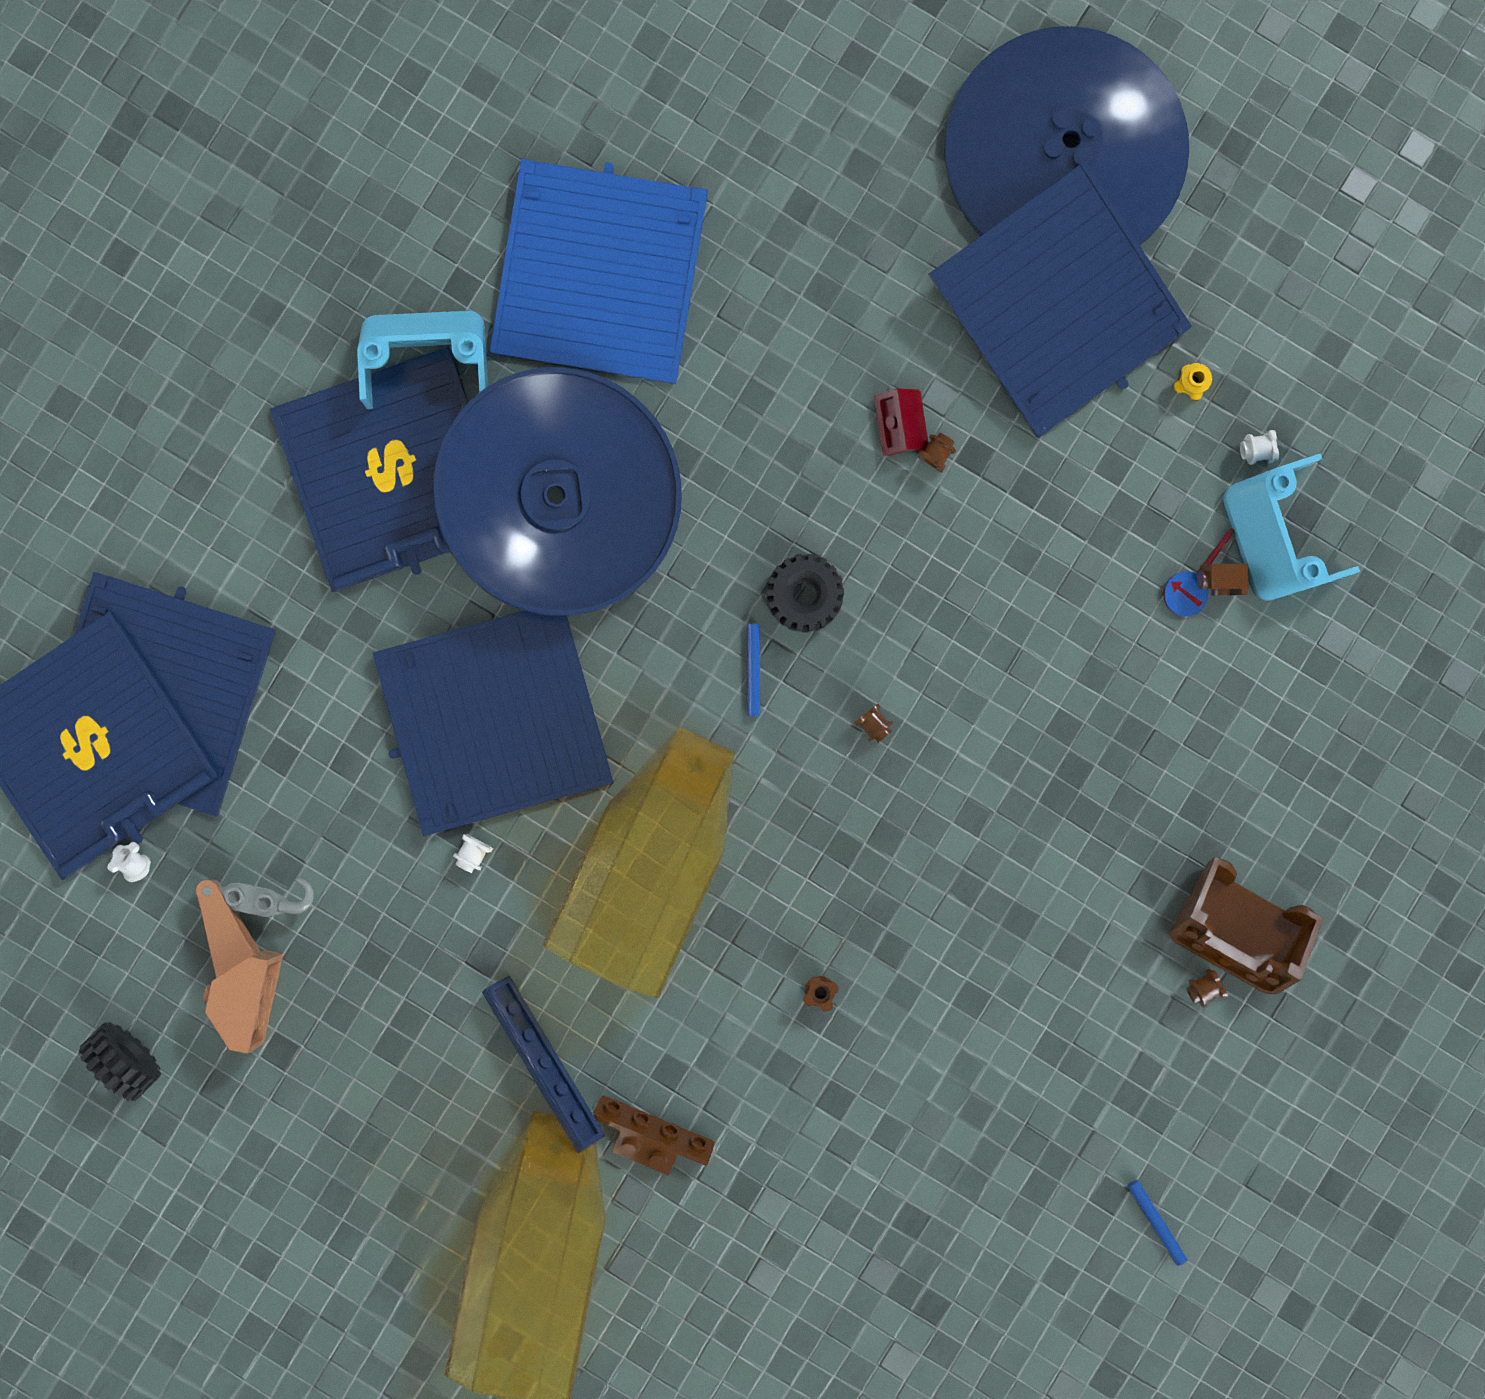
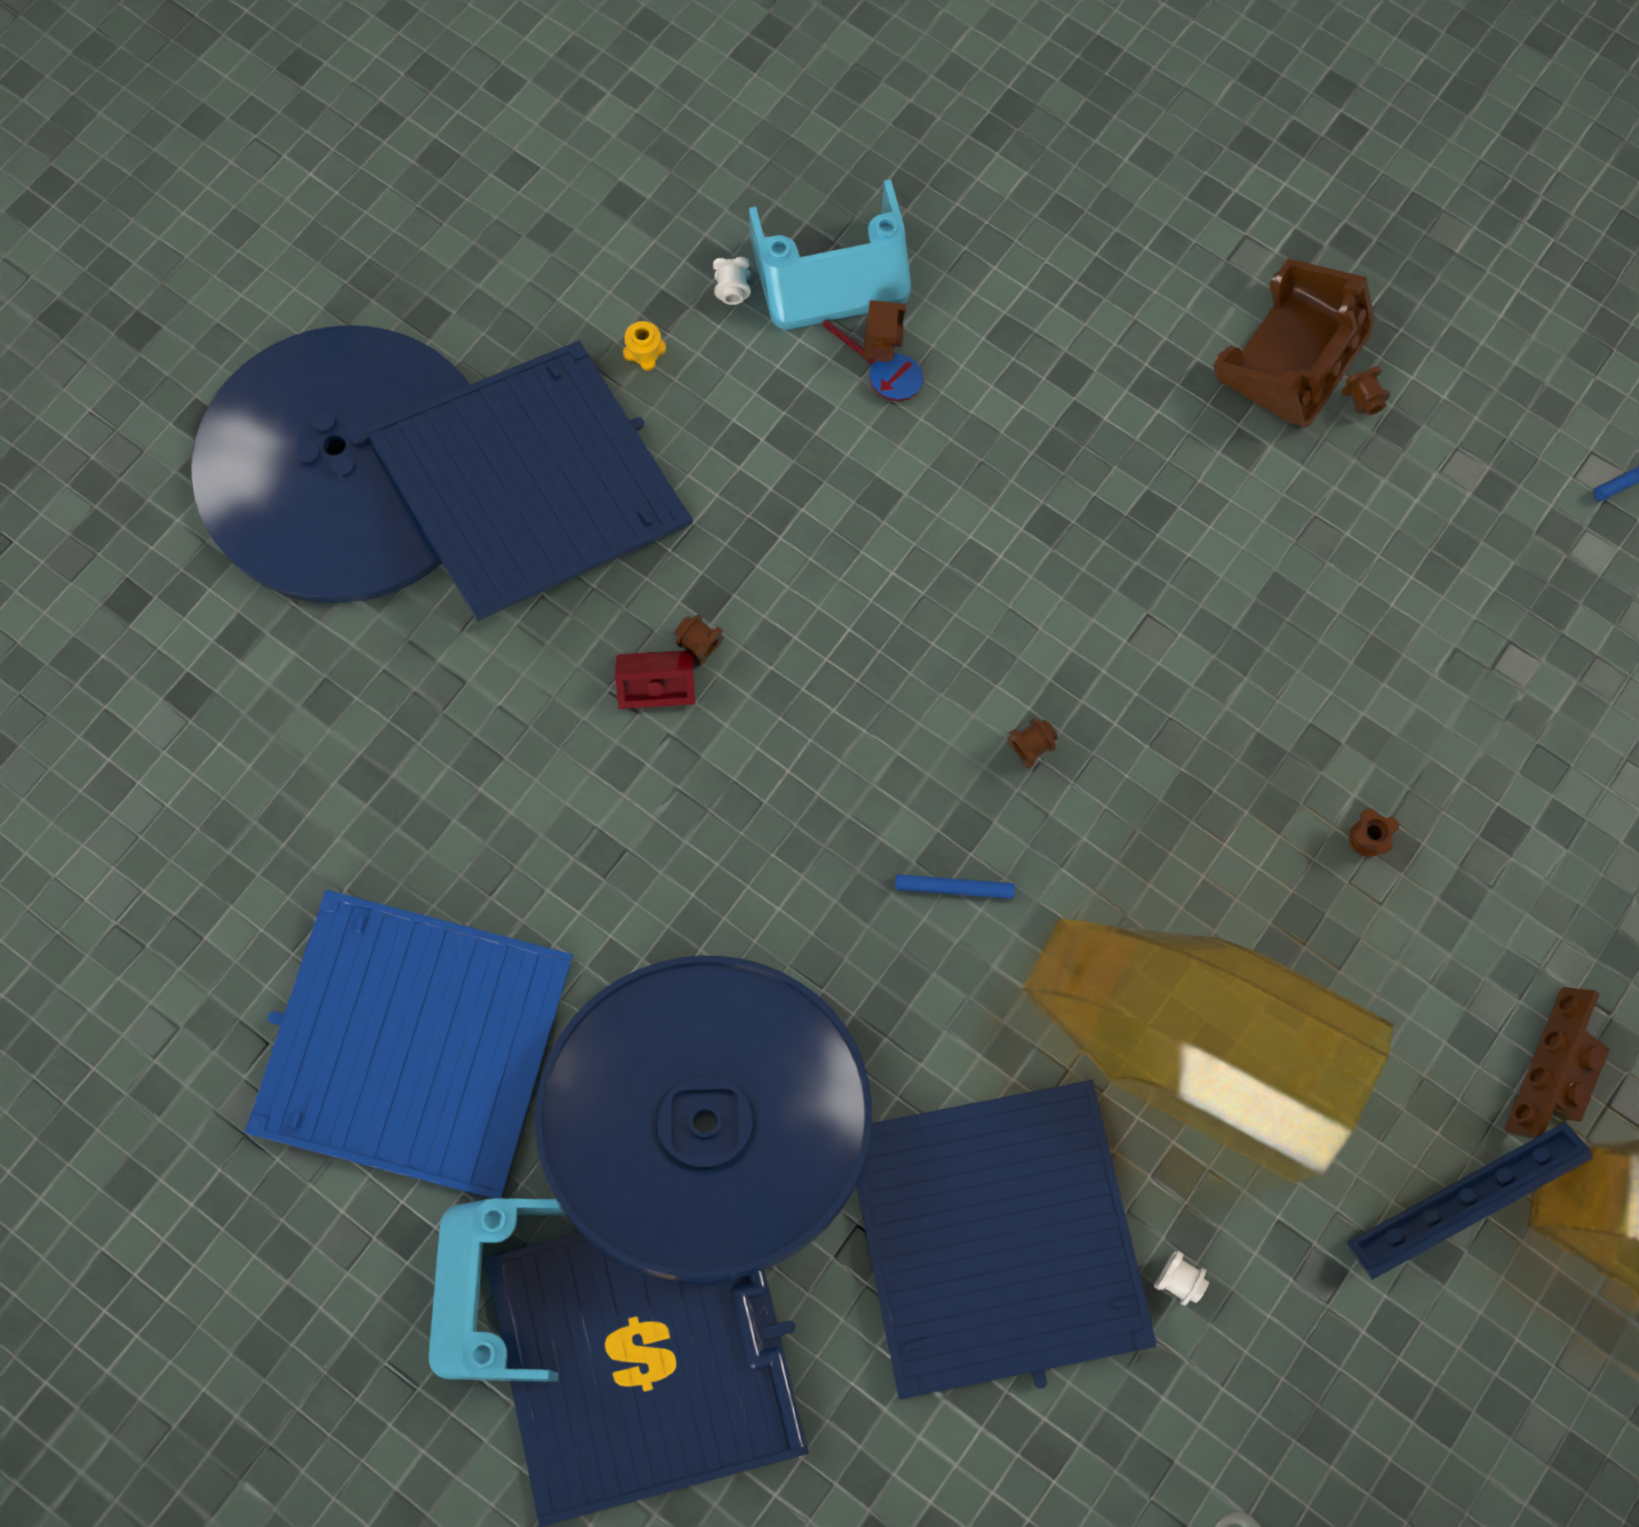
camera: 90 degrees left, 15 degrees down
black tyre [767,554,844,633] -> none

